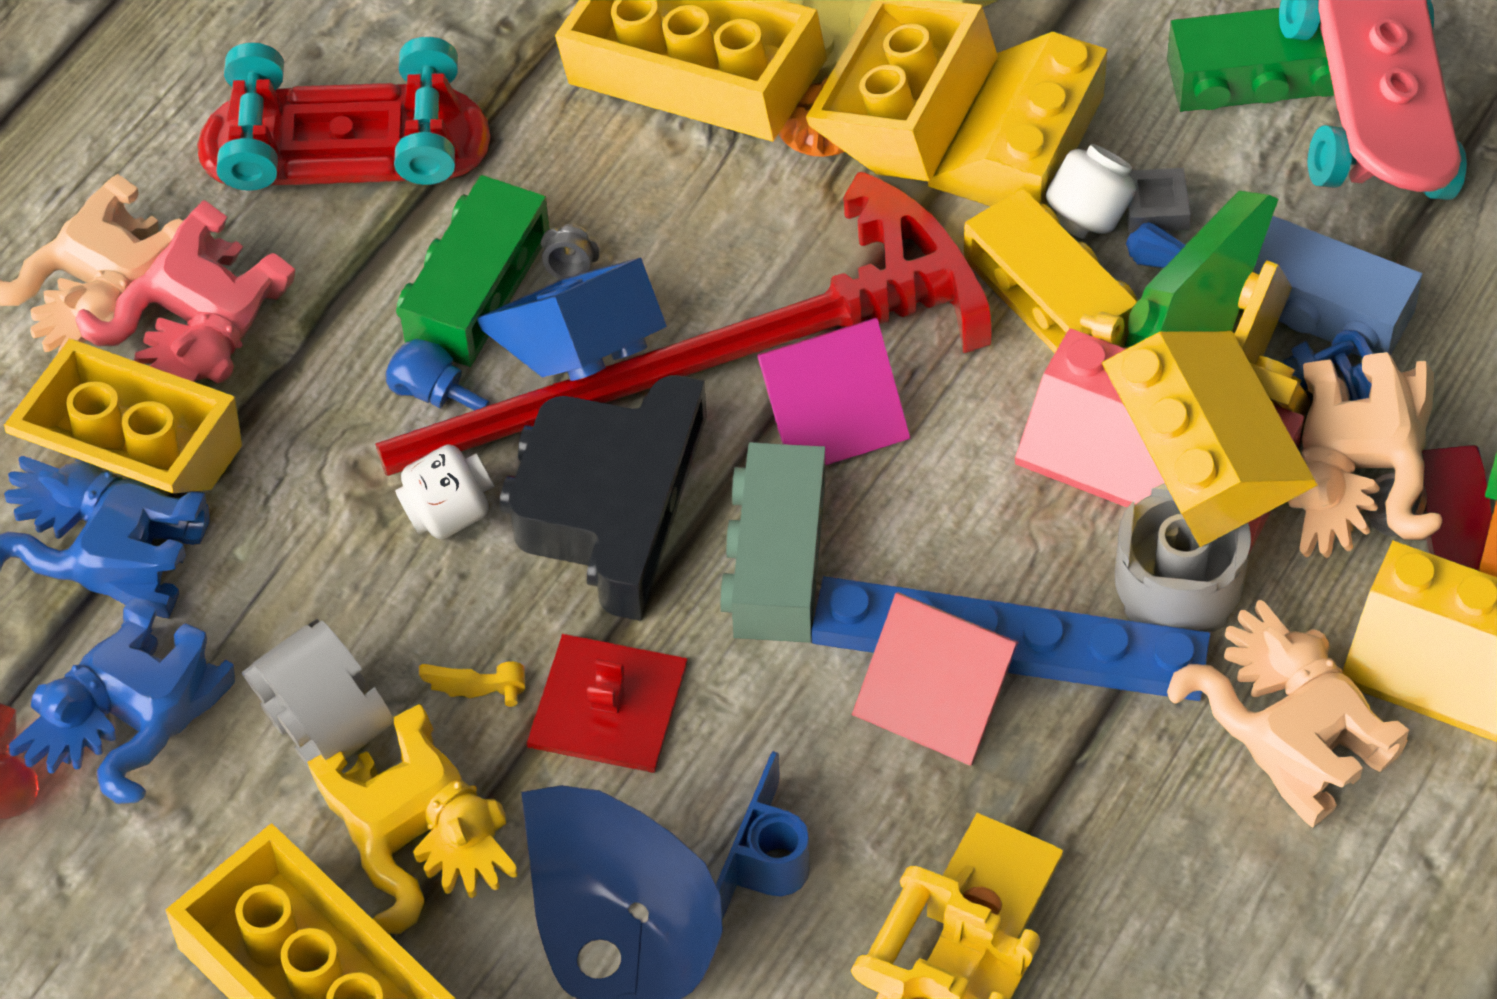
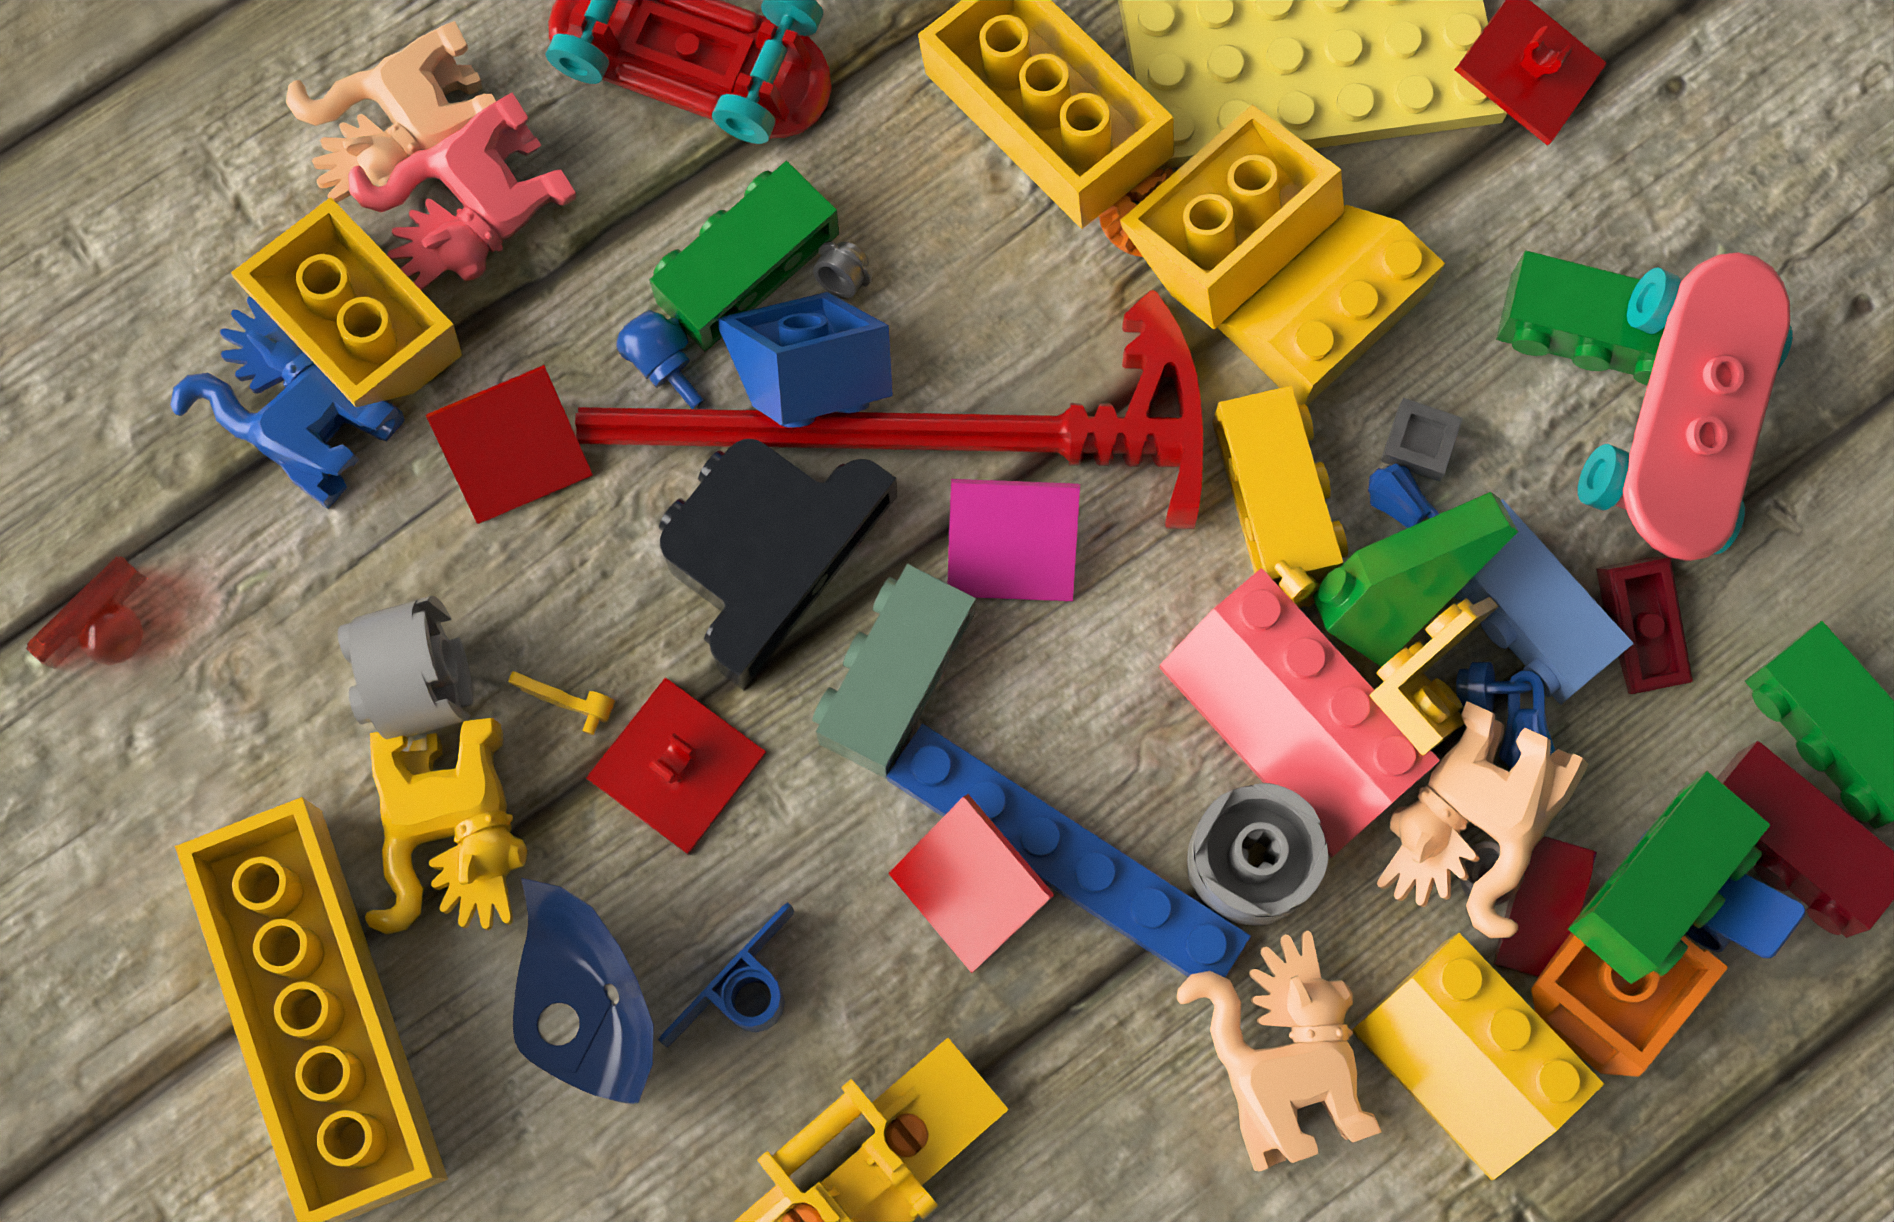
camera: 20 degrees right, 20 degrees up
blue animal [9,598,235,804] -> none
white head [395,445,495,539] -> none
white head [1046,144,1136,239] -> none
yellow slope [1101,331,1318,547] -> none
none -> red piece [426,365,593,524]
none -> dark red slope [1596,557,1693,694]

